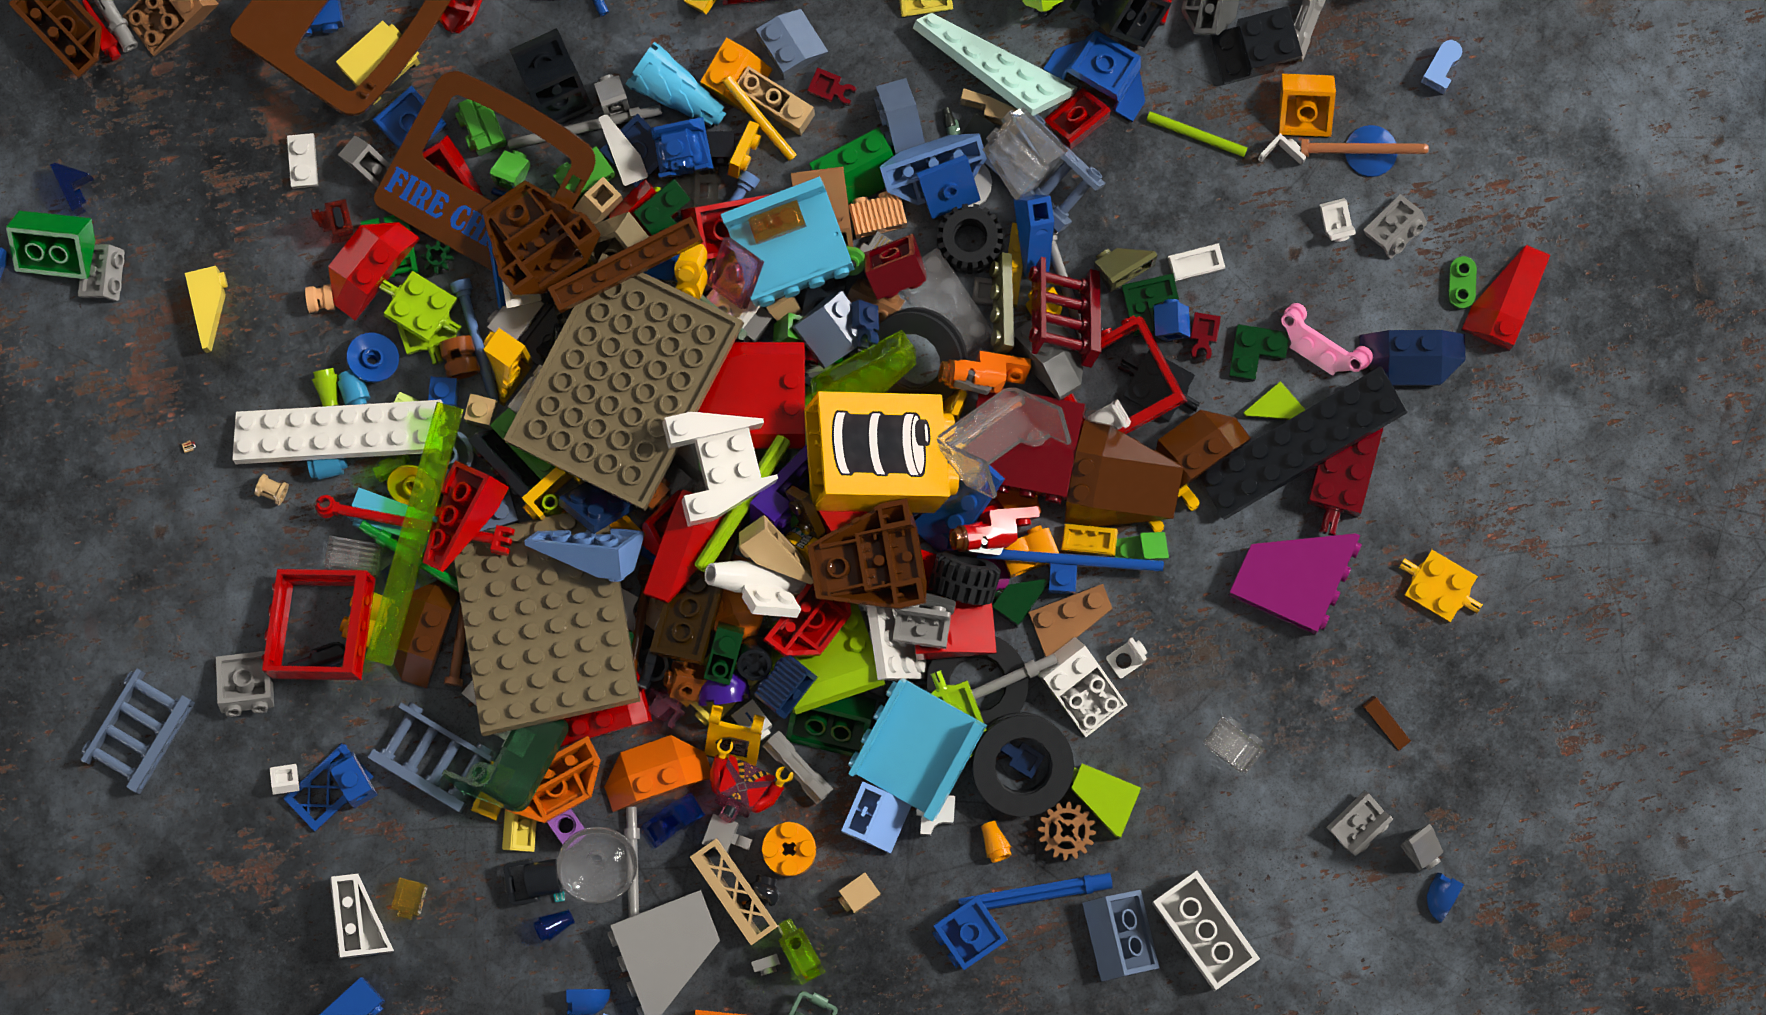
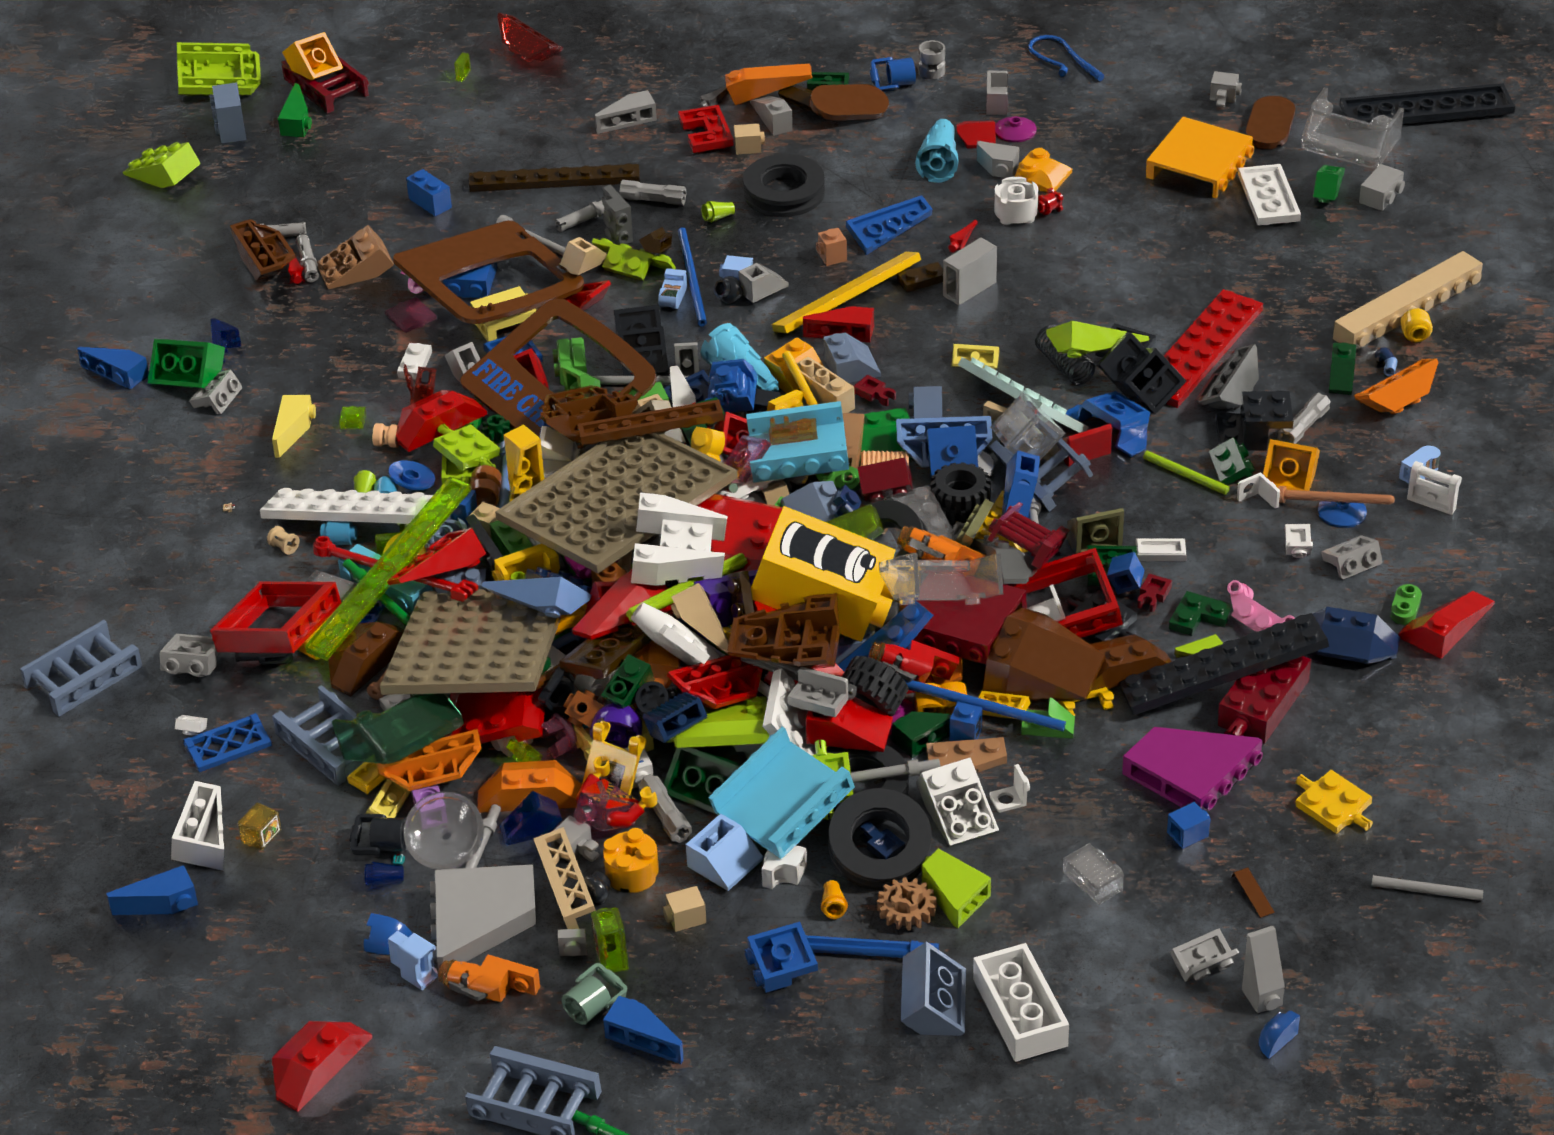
camera: 15 degrees right, 40 degrees down
blue torso [329,751,378,808] -> none
none -> clear neon green plate [339,406,366,429]
none -> clear pink piece [385,297,437,333]
none -> clear neon green plate [506,739,543,762]
none -> blue brick [1167,802,1211,849]
none -> bracket [1209,437,1256,486]
none -> light grey bar [1372,875,1483,901]
none -> white plate [1407,461,1462,515]

